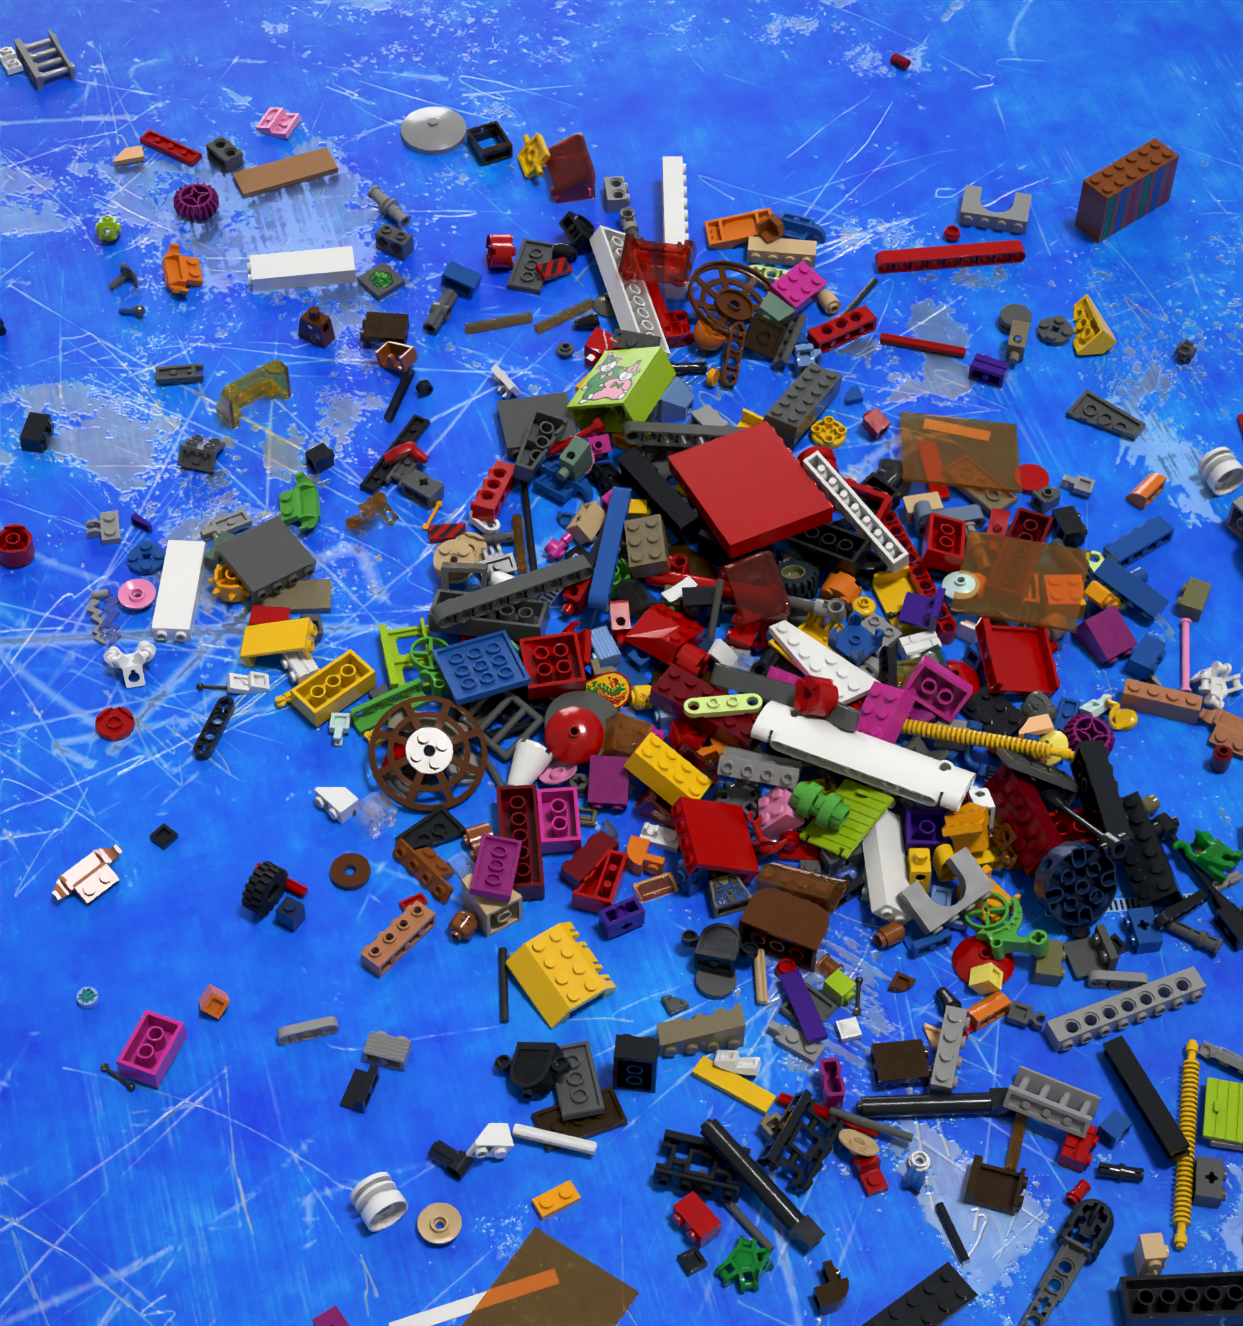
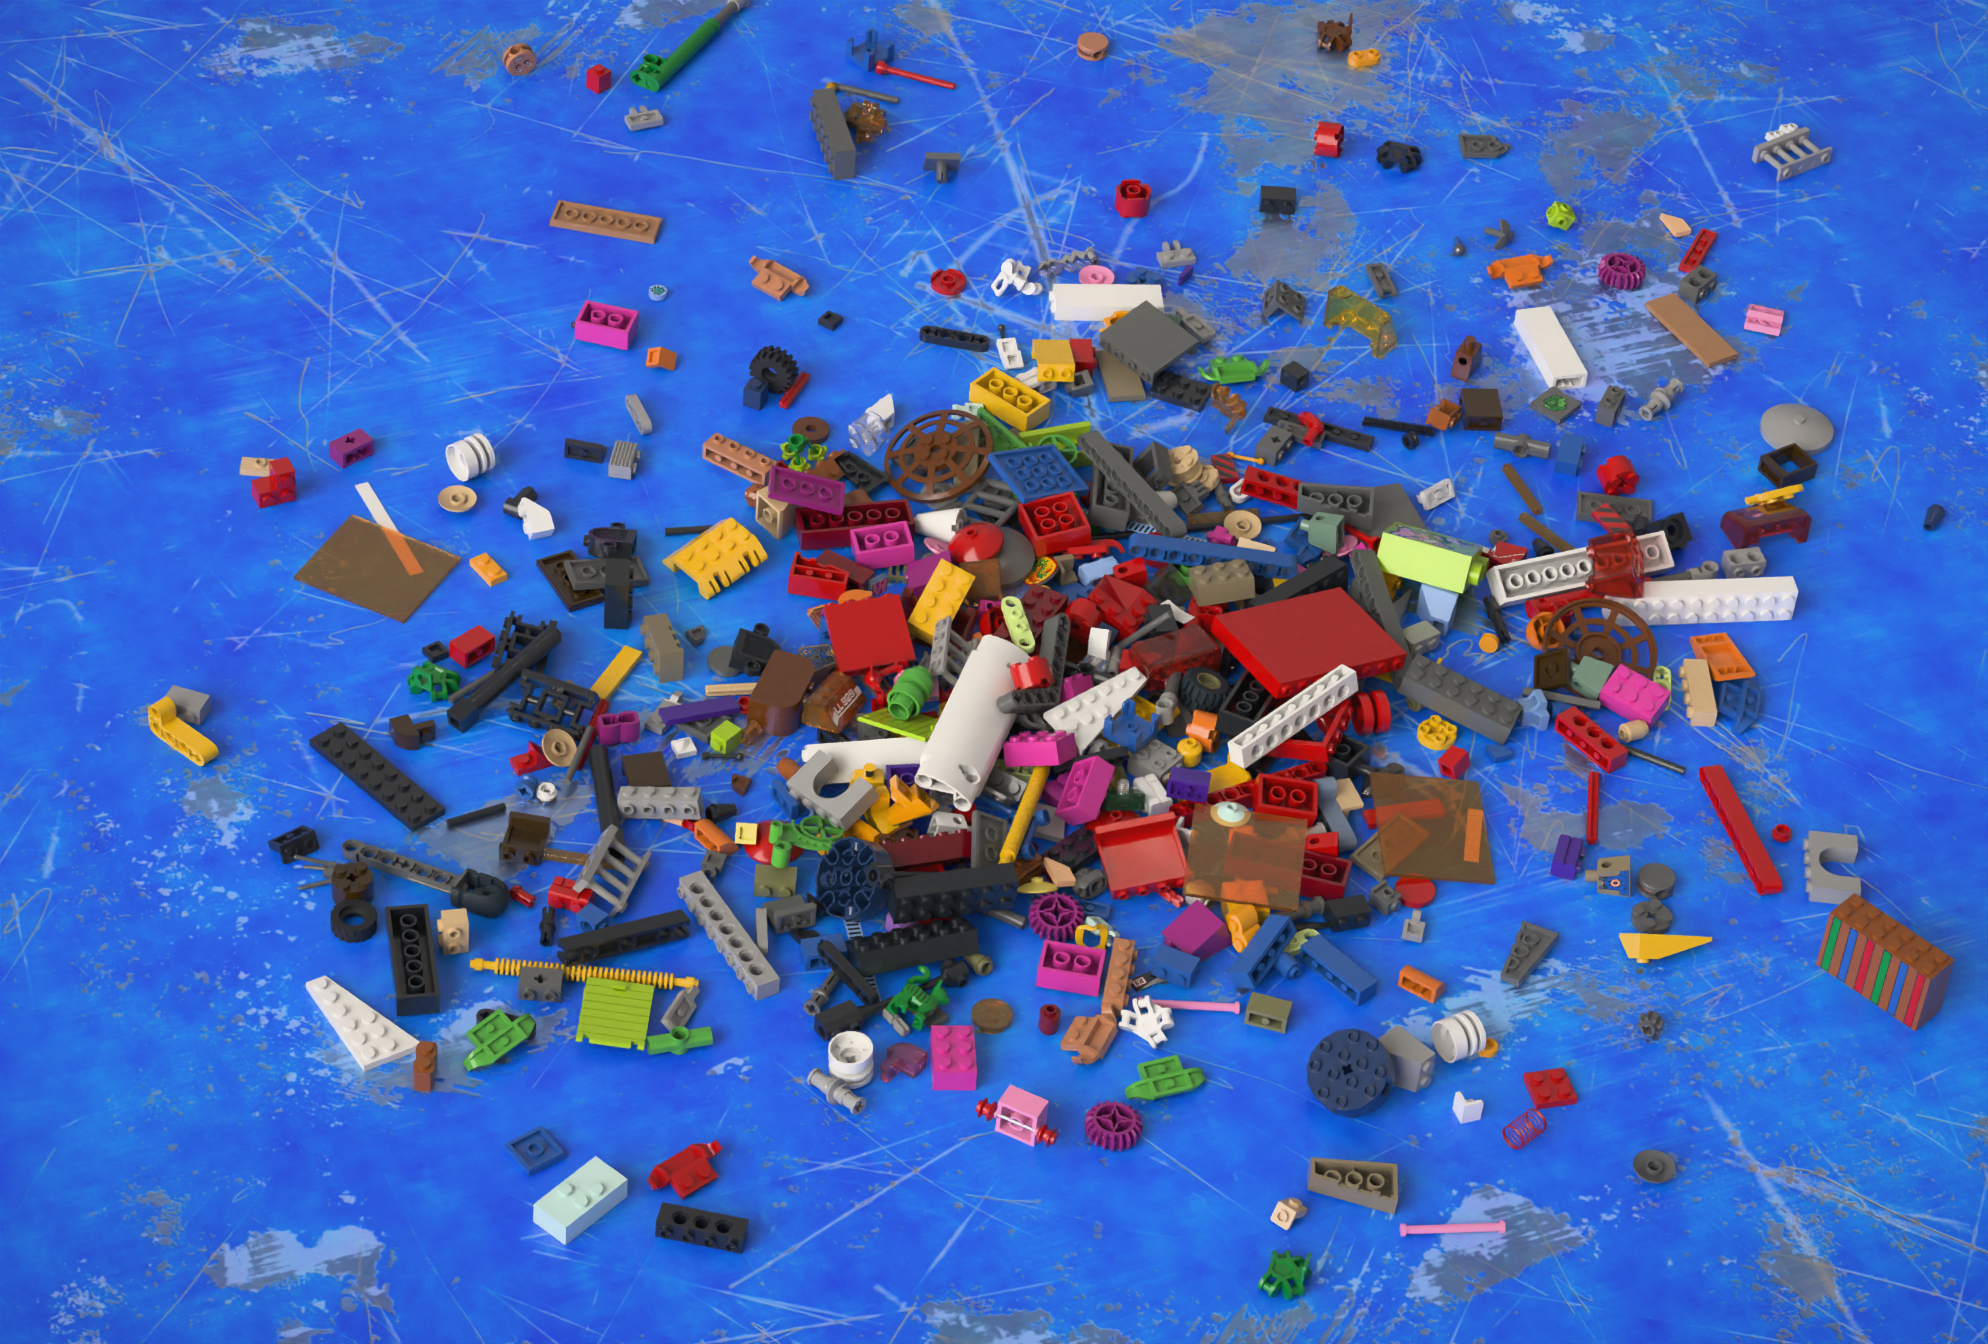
camera: 80 degrees right, 10 degrees down
white axle [512,1123,597,1155] -> none
dark purple brick [599,895,645,939] -> none
dark grey hinge [611,328,661,349] -> none
white slope [714,1050,761,1075] -> none
reddish brown beam [720,321,746,388] -> none
dark orange panel [757,213,785,244] -> none
none -> plant [780,434,828,472]
none -> clear orange tile [971,998,1013,1034]
none -> dark pink brick [1036,939,1106,997]
none -> black plate [1149,371,1213,412]
none -> tan dish [1224,510,1261,540]
none -> dark blue cone [1923,504,1945,531]

